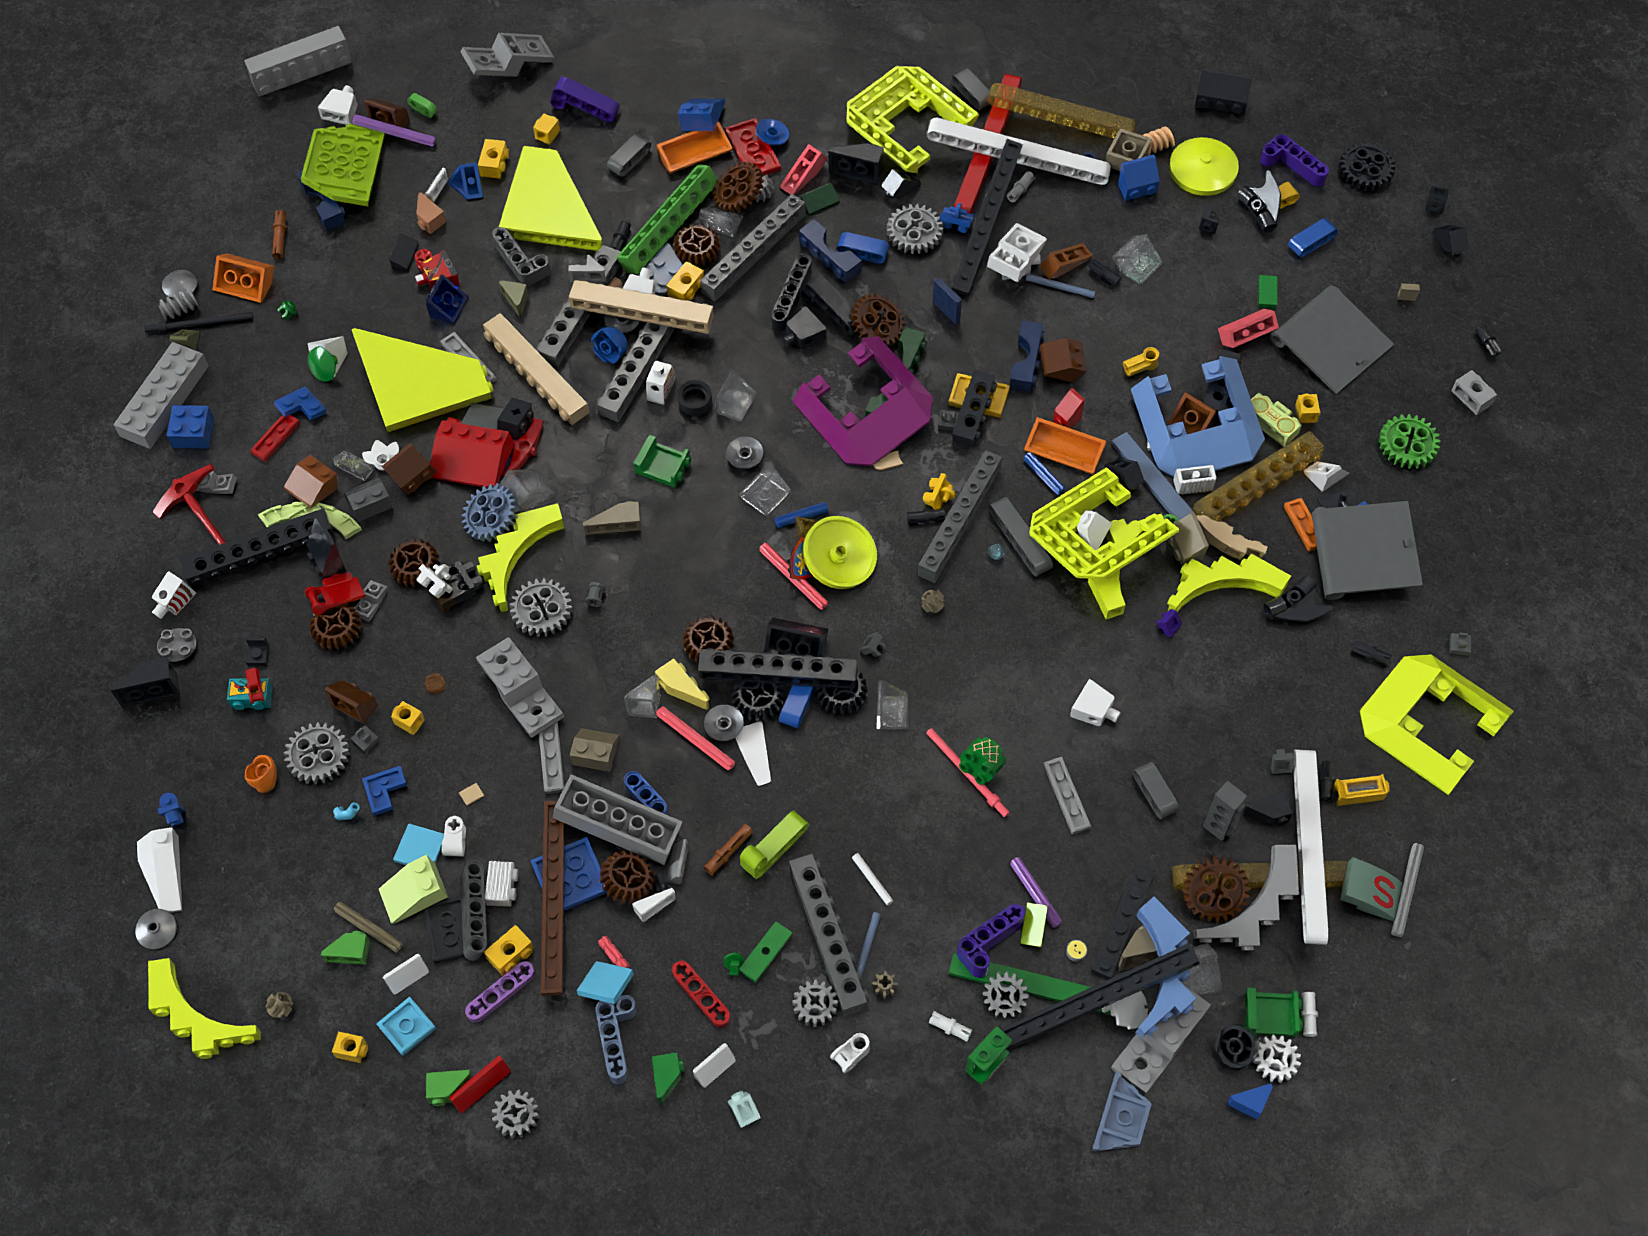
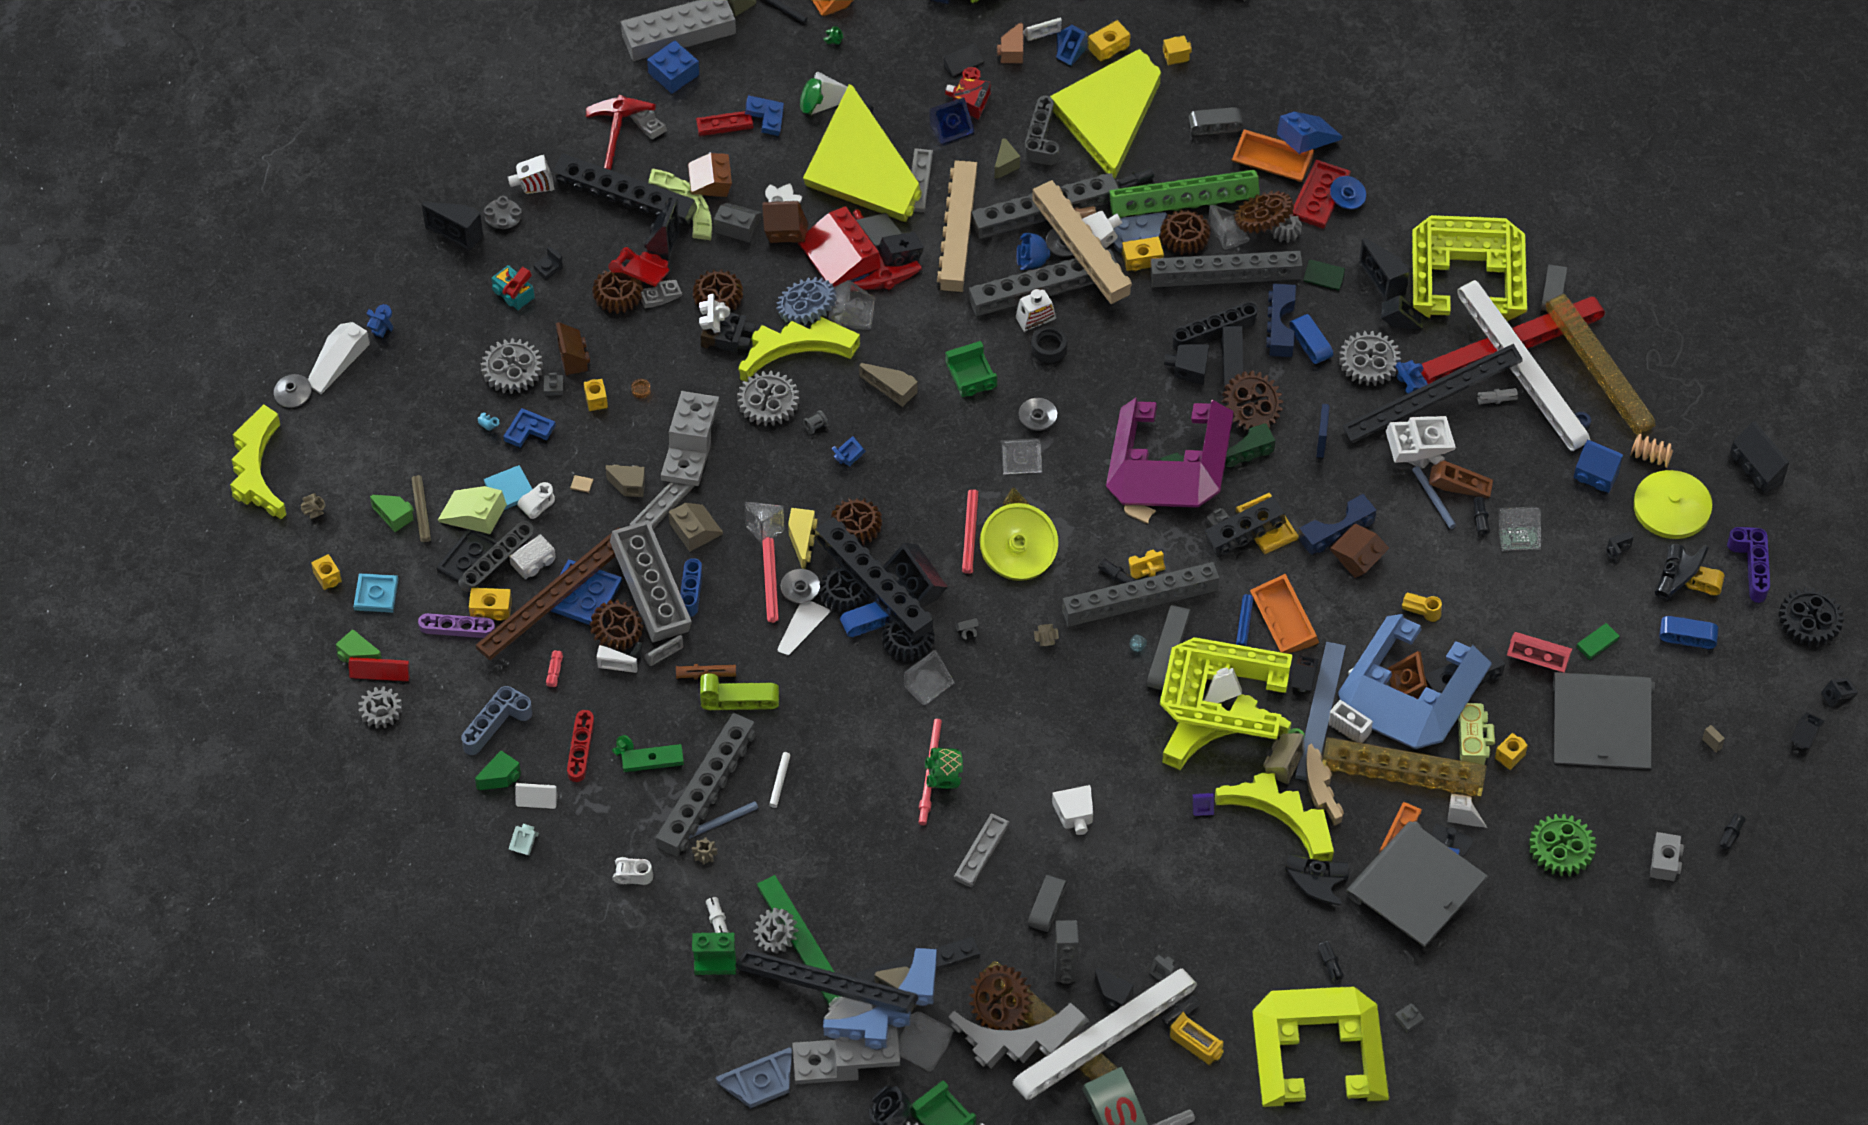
camera: 45 degrees right, 5 degrees down
orange hair [245,755,277,793] -> none
clear slope [333,450,375,481] -> none
white slope [383,954,429,995] -> none
dark purple beam [550,77,619,122] -> none
light grey slope [568,255,606,282] -> none
medium azure tile [577,961,634,1004] -> none
clear slope [715,370,757,422] -> none
blue axle [775,502,828,528] -> none
coral slope [780,144,828,195] -> none
shield [787,536,813,580] -> none
light grey gear [793,980,838,1027] -> none
dark purple beam [957,904,1025,978] -> none
medium lavender axle [1010,857,1062,928] -> none
slope [1020,903,1048,947] -> none
slope [1053,388,1085,428] -> none
light yellow tile [1066,940,1087,962] -> none
dark tan slope [1106,128,1152,171] -> none
none -> dark tan slope [606,465,646,497]
none -> blue bracket [832,436,866,467]

